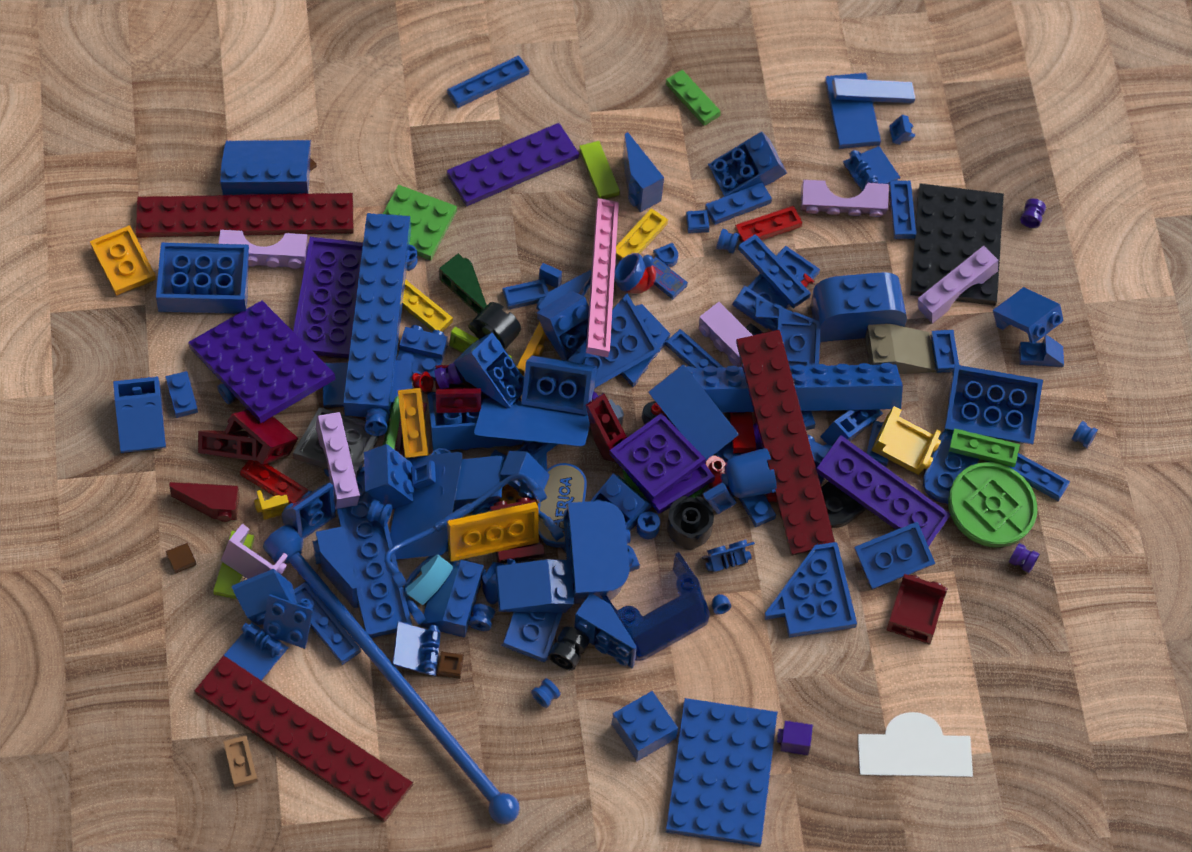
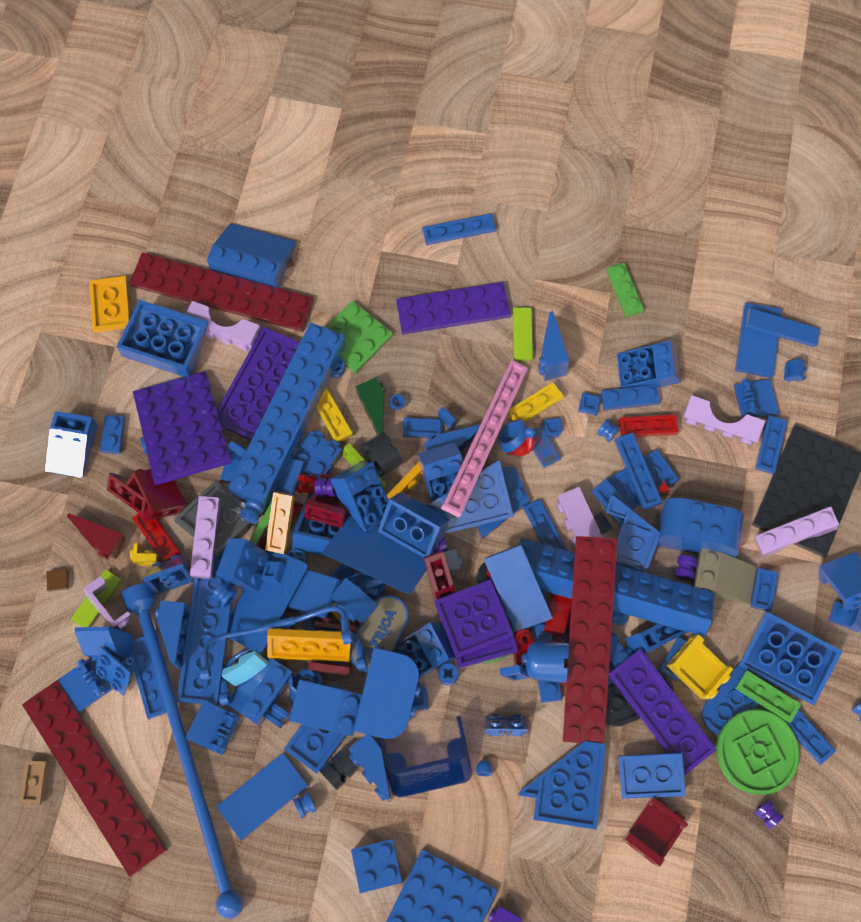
camera: 25 degrees right, 10 degrees up
reddish brown tile [437,651,464,679] -> none
black brick [667,496,714,550] -> none
none -> blue tile [216,753,308,841]
none -> blue plate [227,441,246,461]
none -> blue hinge [389,394,405,411]
none -> dark purple wheel [675,555,698,581]

